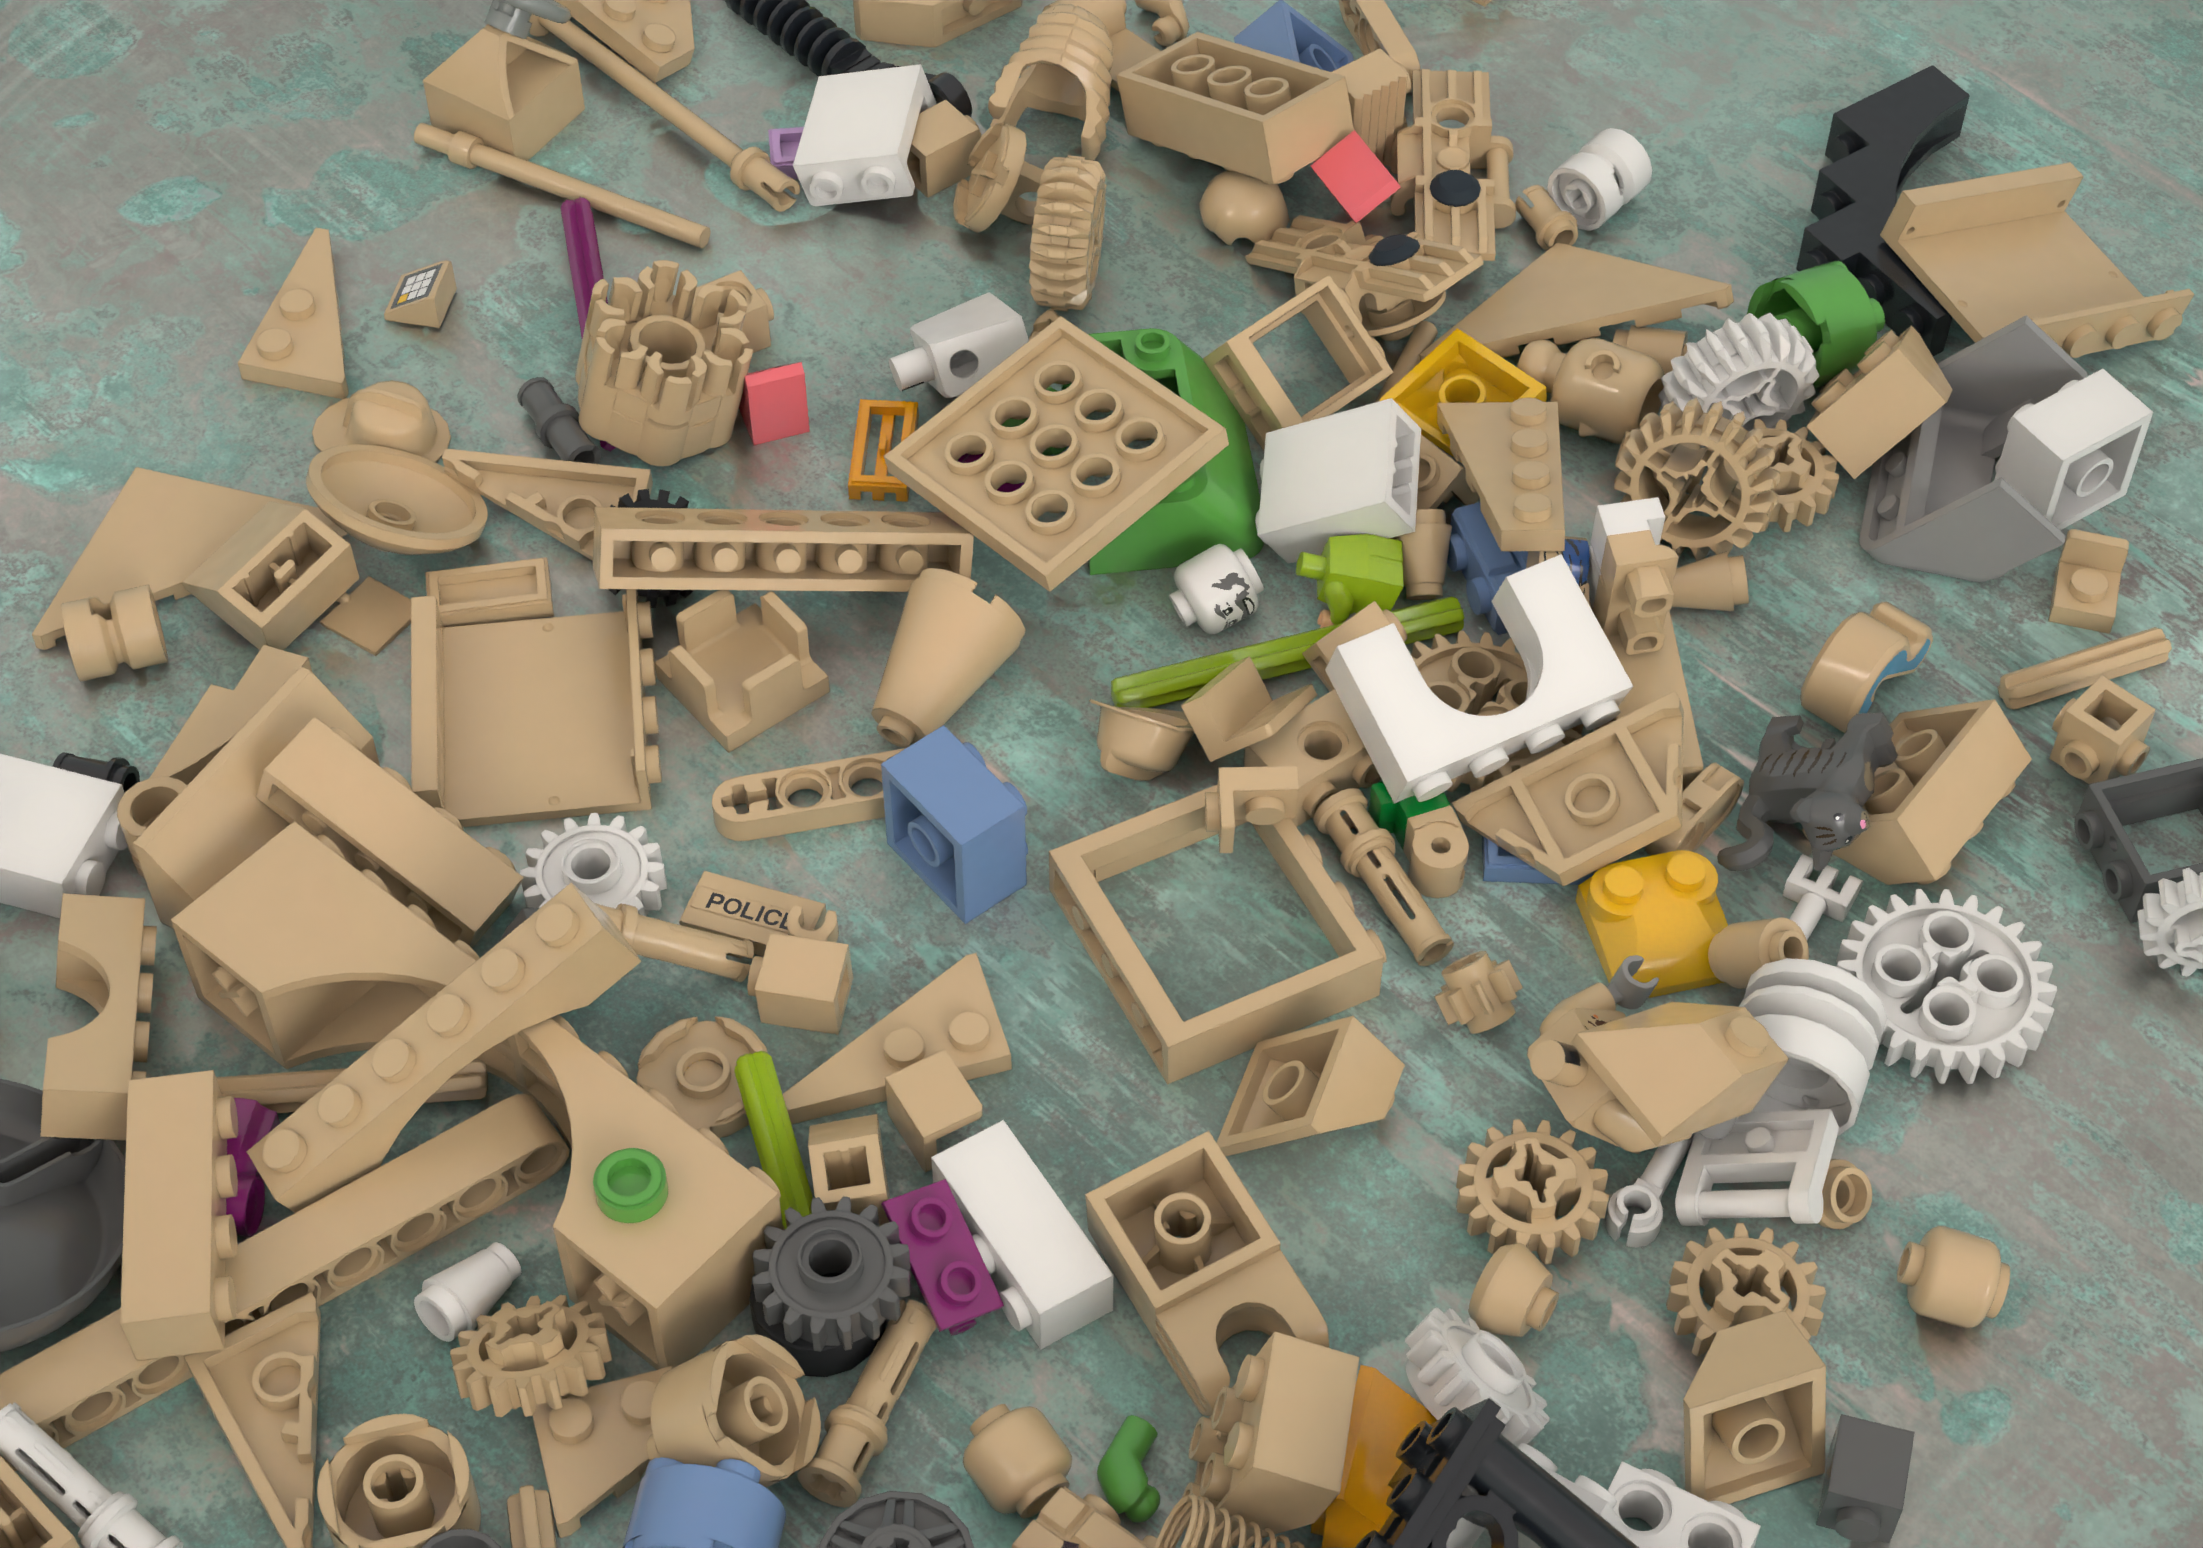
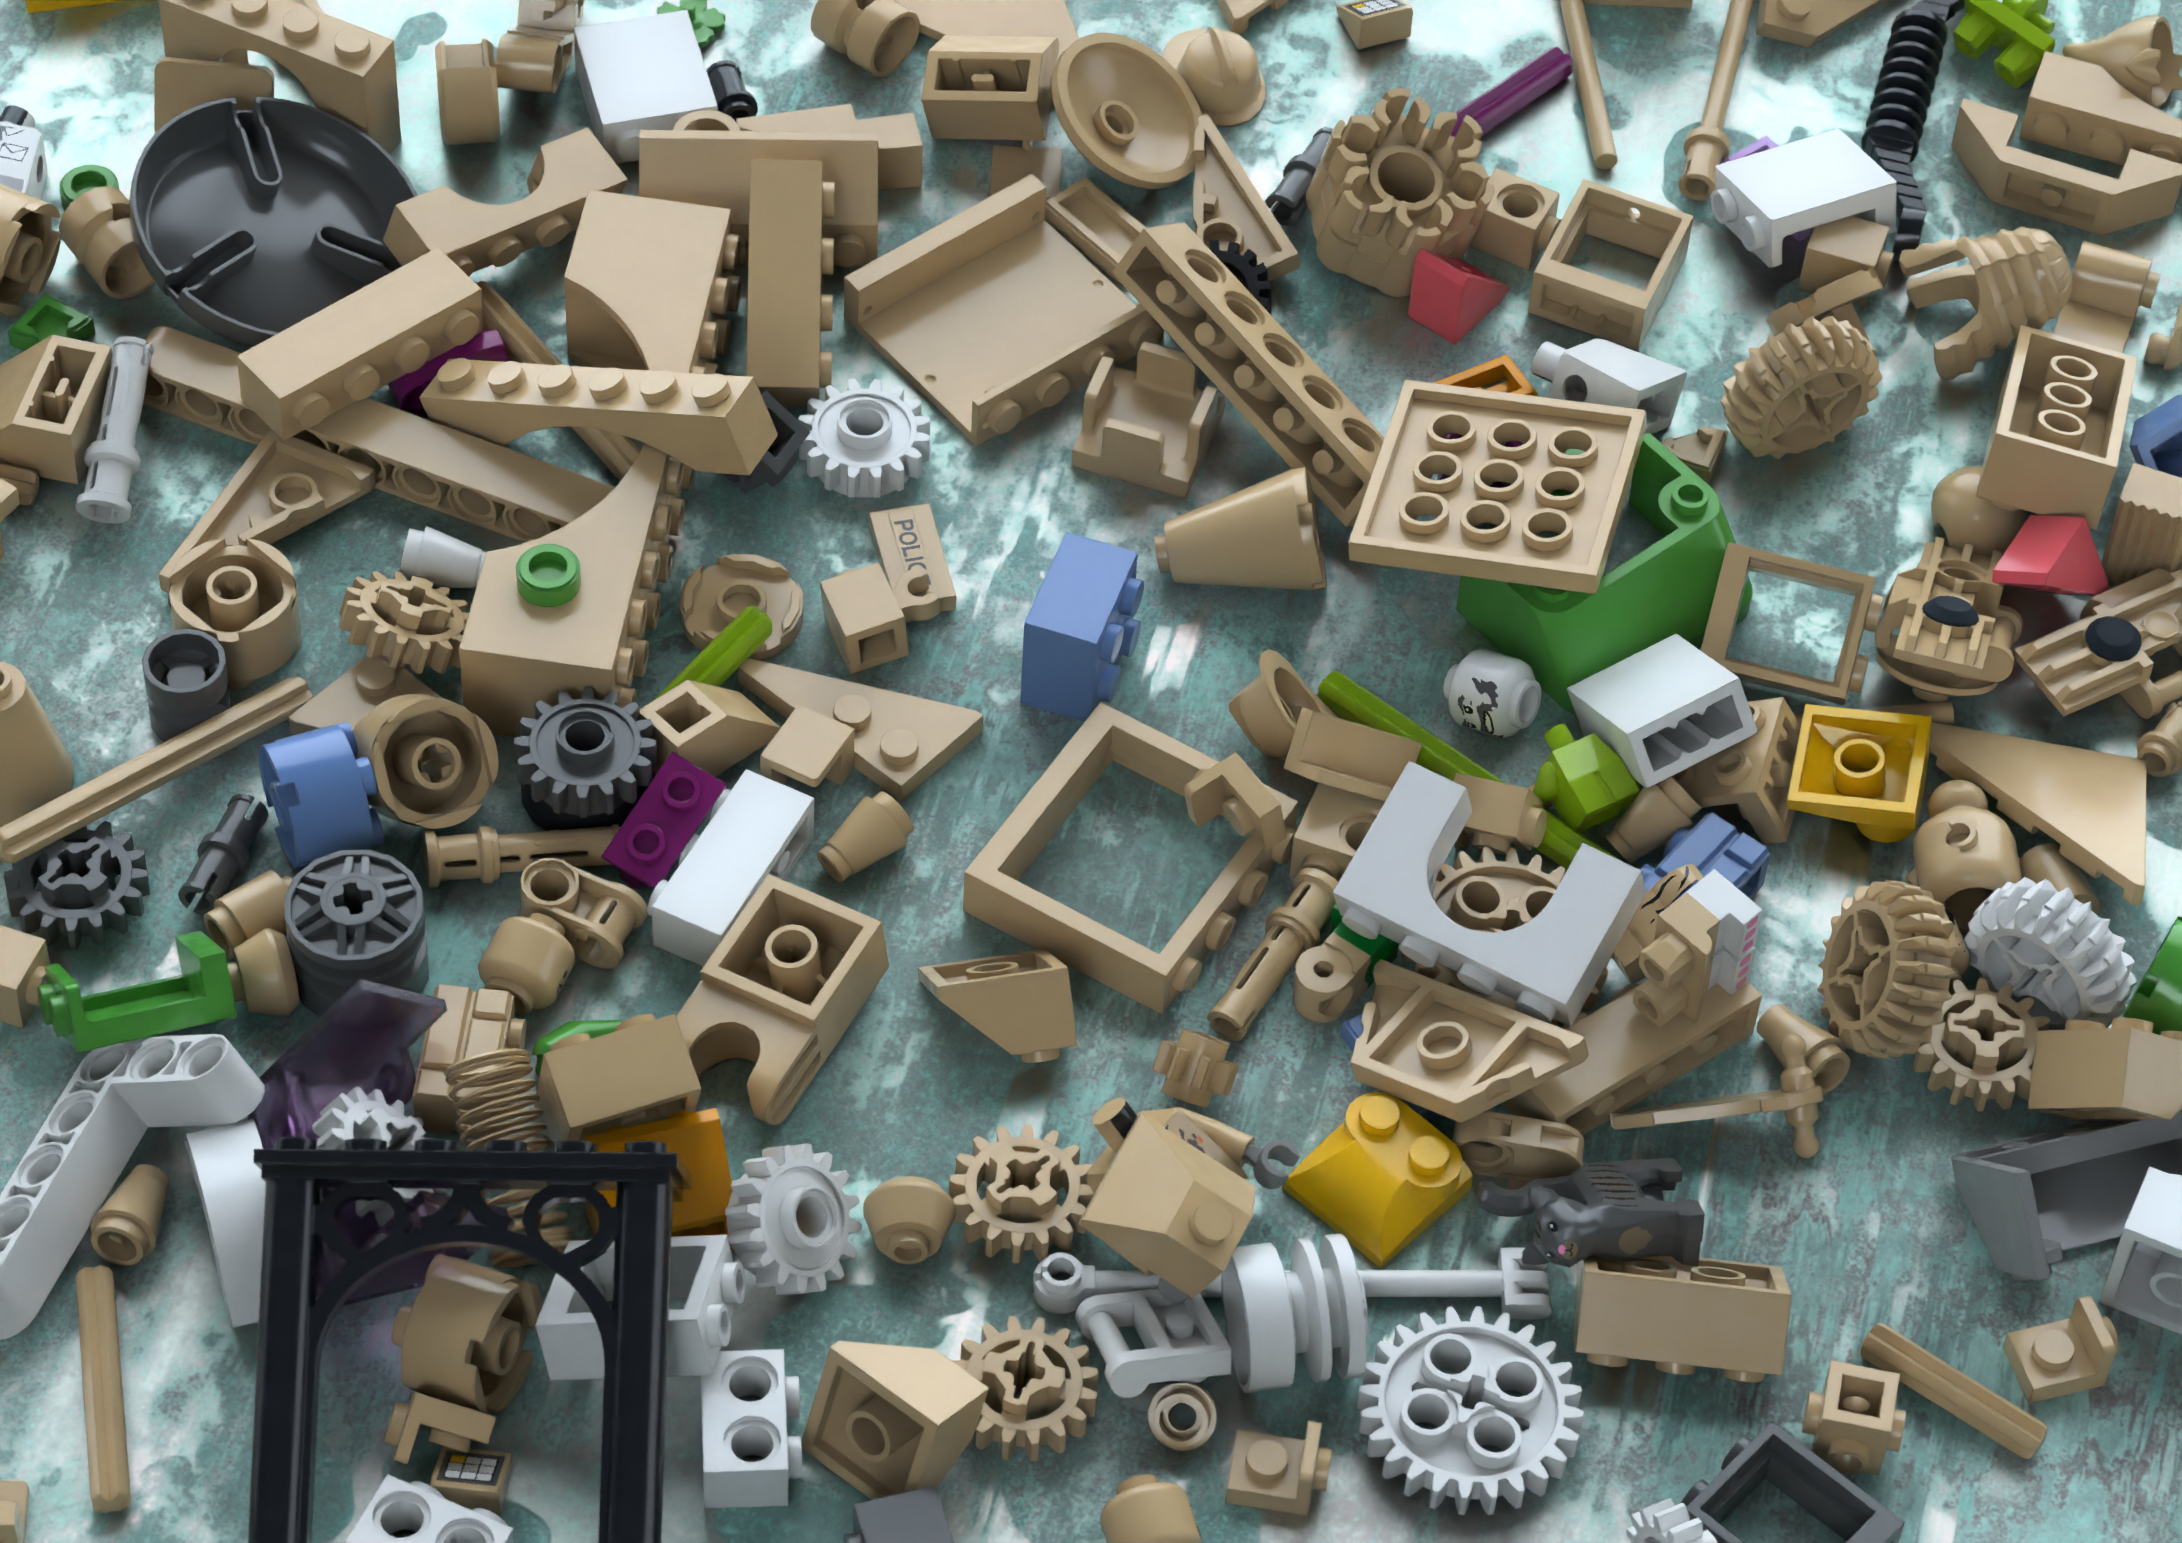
camera: 55 degrees right, 0 degrees up
tan pin [595,903,754,982] -> none
tan beam [712,748,906,841] -> none
tan wing [1437,398,1565,551] -> none
tan brick [1708,917,1809,989] -> none
tan animal [1800,602,1933,733] -> none
none -> tan piece [520,858,648,969]
none -> tan cone [817,791,914,883]
none -> tan bracket [1225,1421,1332,1516]
none -> tan window [1528,179,1694,350]
none -> tan piece [1610,1034,1824,1159]

